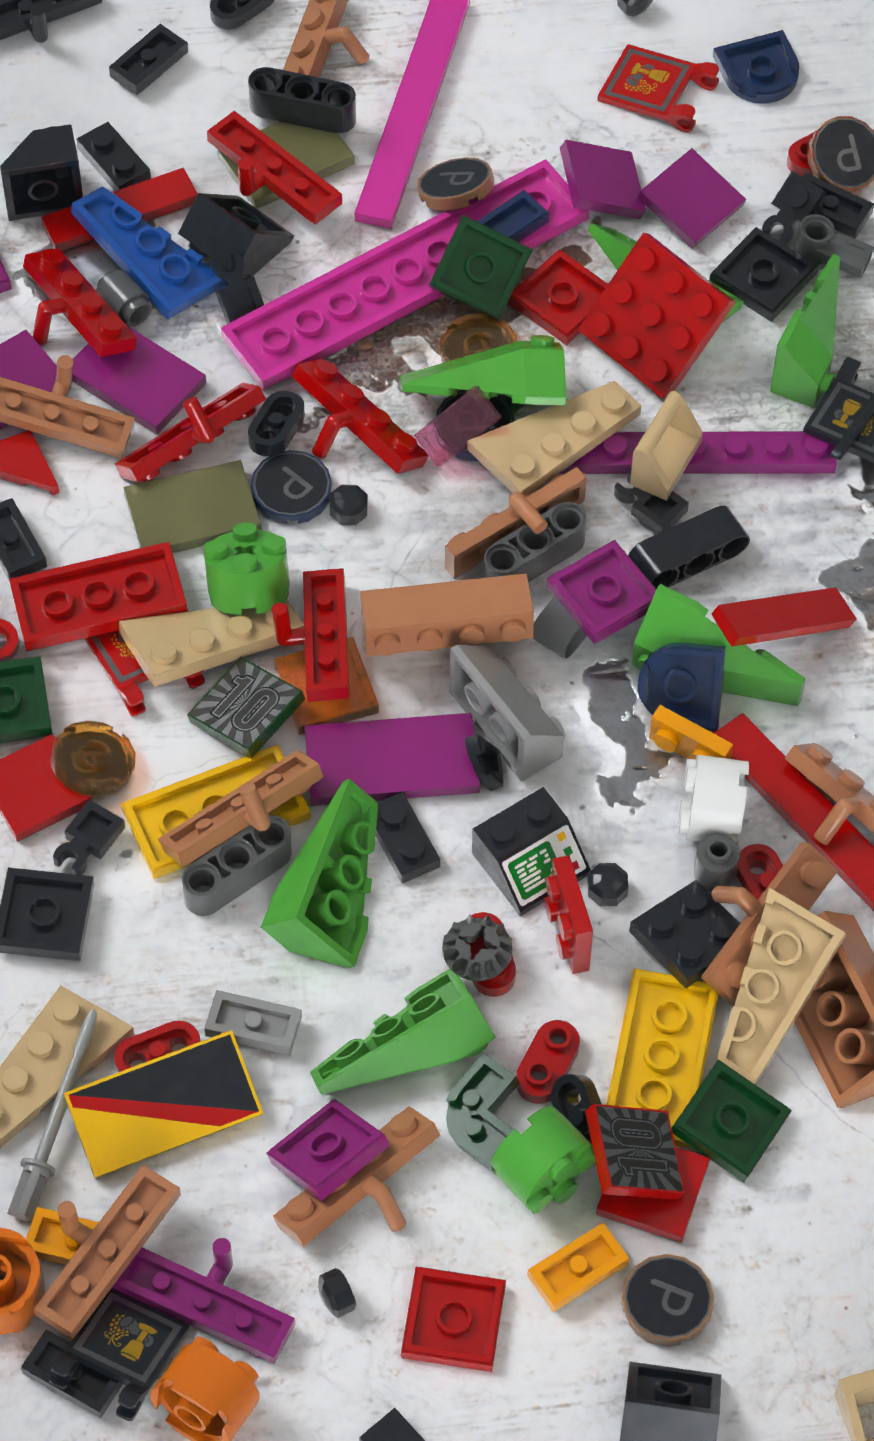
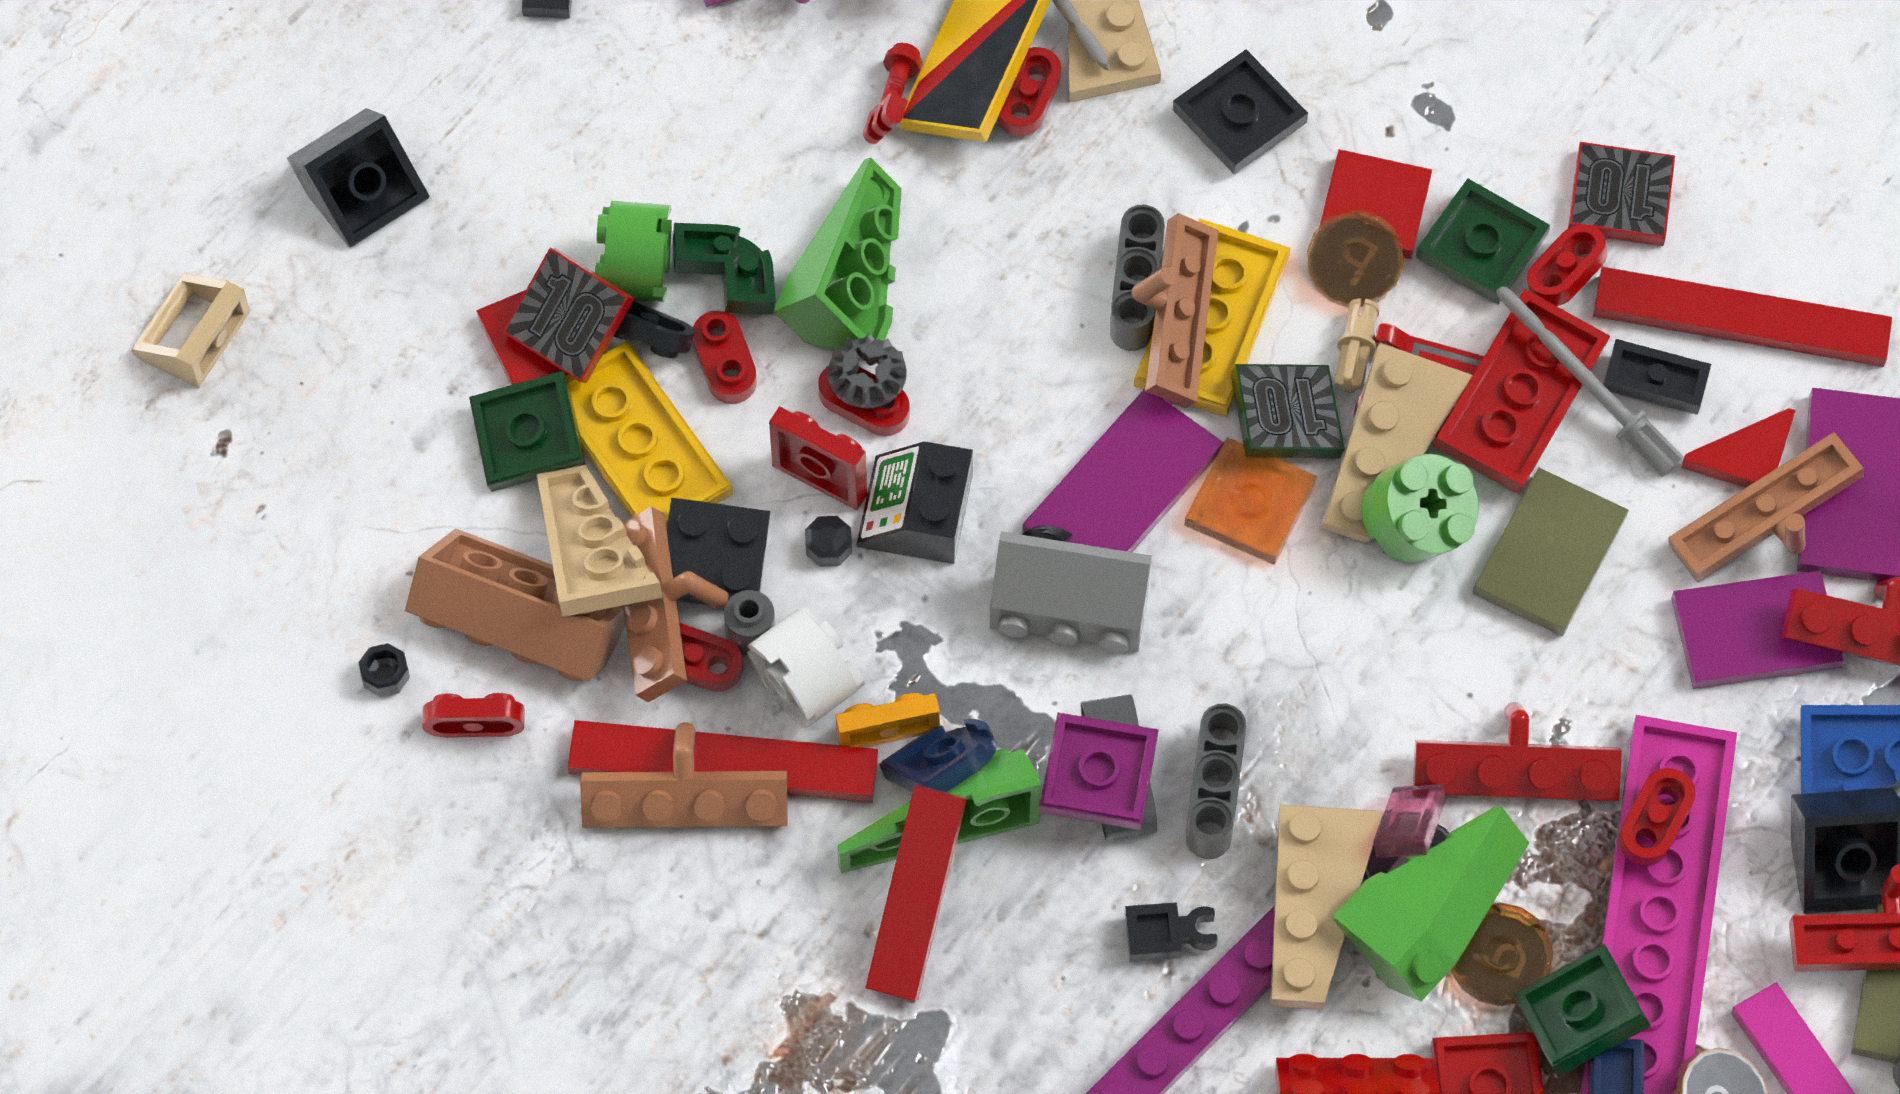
camera: 135 degrees right, 5 degrees up
black plate [53,799,125,875] -> none
dark grey brick [96,270,152,327] -> none
red plate [115,383,267,483] -> none
light grey plate [204,990,302,1056] -> none
black plate [211,252,264,324] -> none
black plate [248,391,305,457] -> none
black tile [251,450,332,524] -> none
bright green wedge [260,779,378,968] -> none
magenta tile [266,1099,390,1201] -> none
red plate [271,568,350,702] -> none
nougat plate [273,1106,441,1247] -> none
black tile [318,1268,356,1318] -> none
black tile [330,484,368,525] -> none
nougat slope [360,573,534,656] -> none
black plate [376,792,440,884] -> none
red tile [401,1266,506,1372] -> none
nougat plate [445,467,587,579] -> none
light orange plate [527,1223,629,1312] -> none
black tile [621,1254,714,1347] -> none
black beam [628,506,750,589] -> none
tan tile [630,391,703,501] -> none
none -> red hinge [863,42,922,144]
none -> tan axle [1335,298,1380,393]
none -> light grey piece [1496,286,1684,477]
none -> red plate [1619,768,1695,866]

